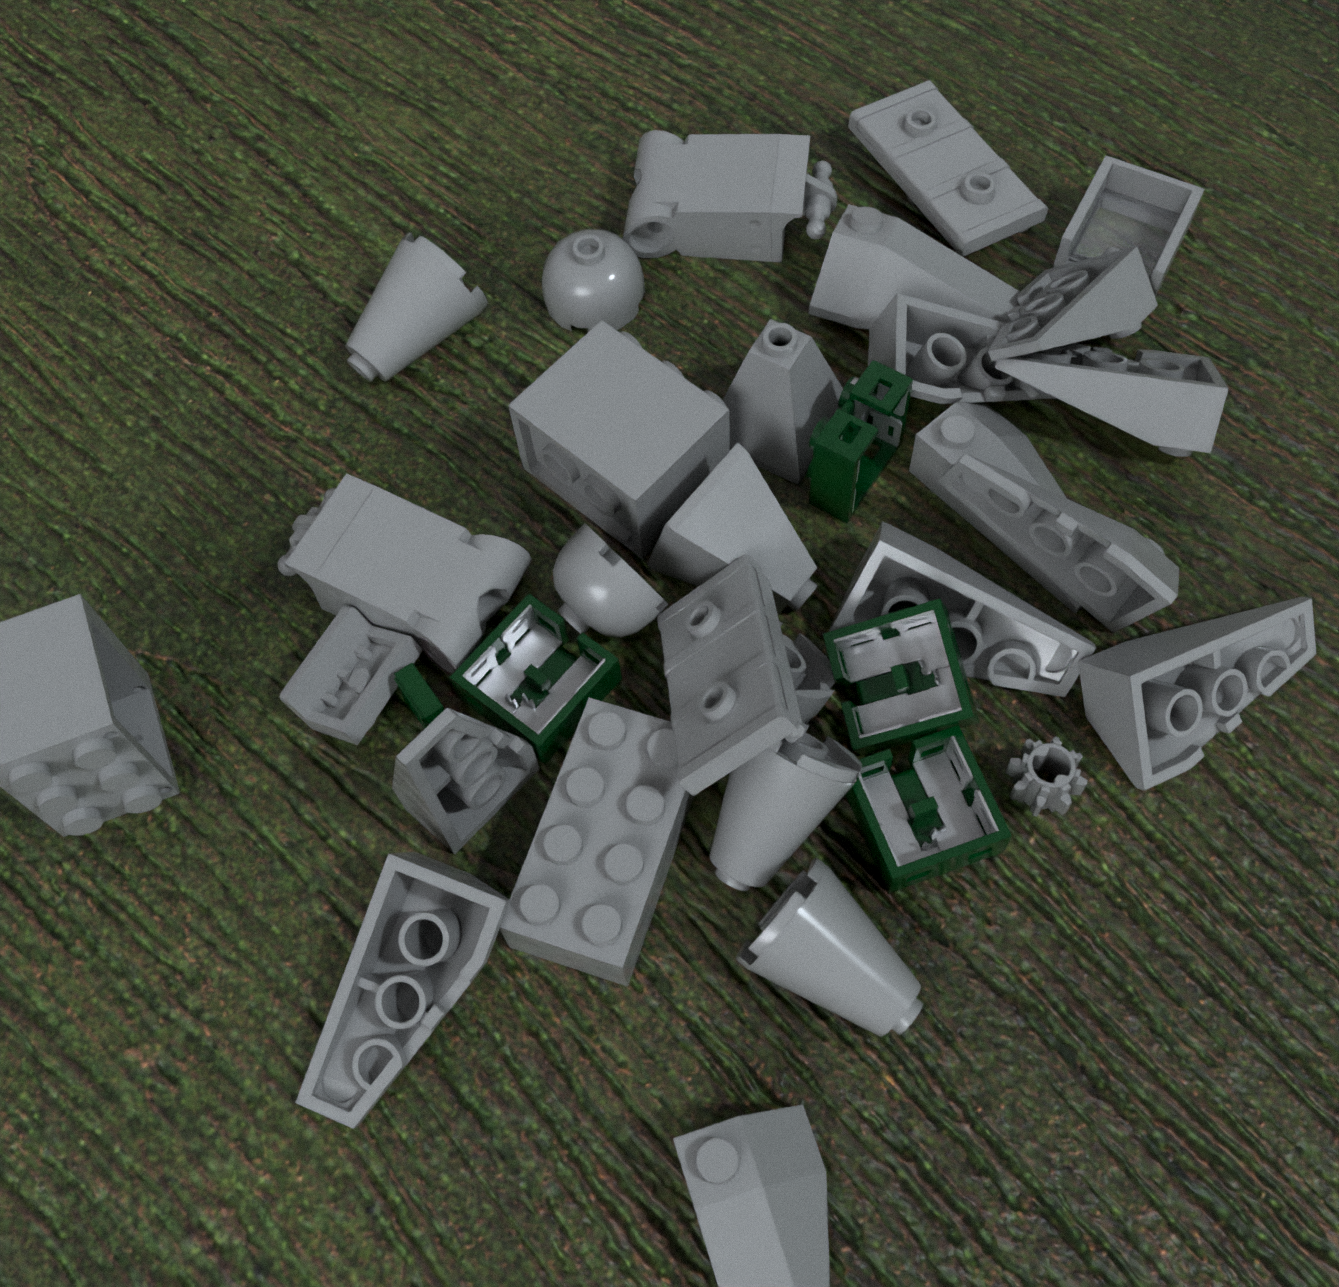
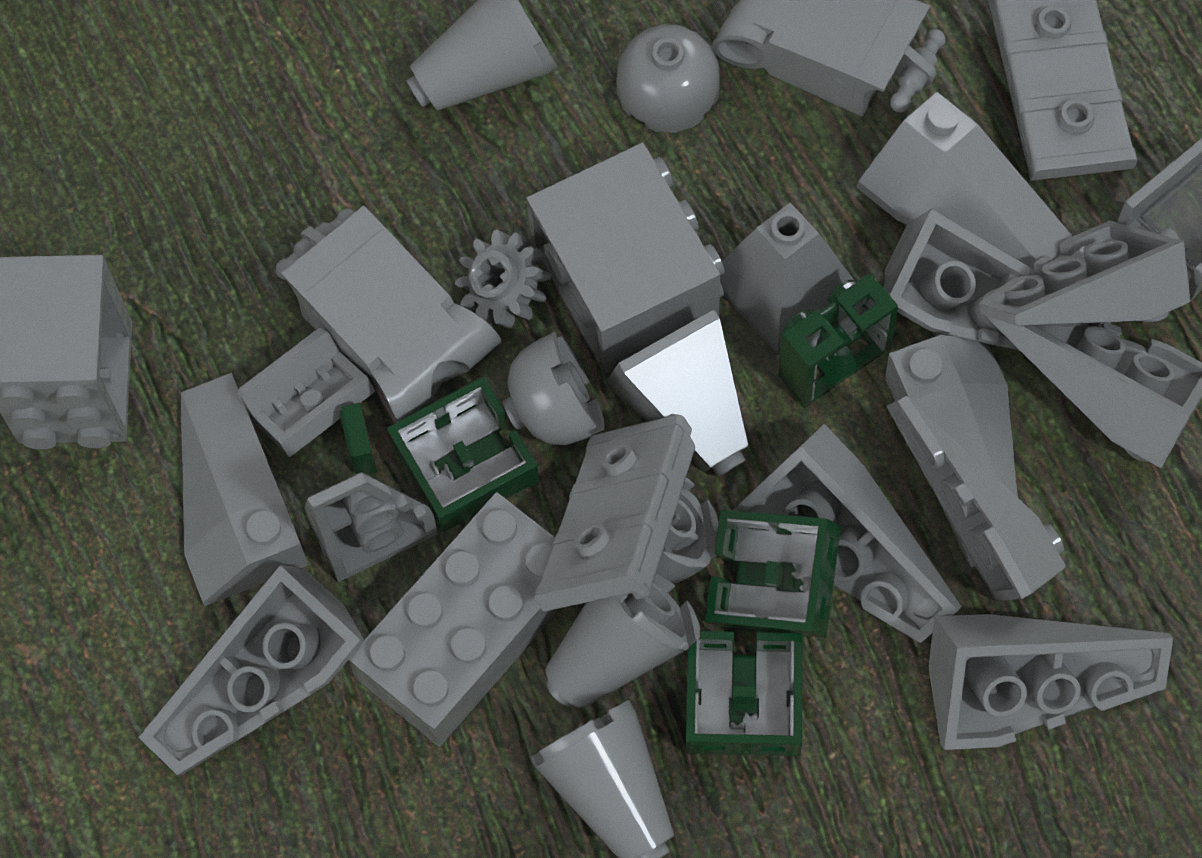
camera: 20 degrees right, 5 degrees up
light grey gear [1005,737,1088,817] -> none
none -> light grey wedge [181,373,308,606]
none -> light grey gear [455,230,551,328]

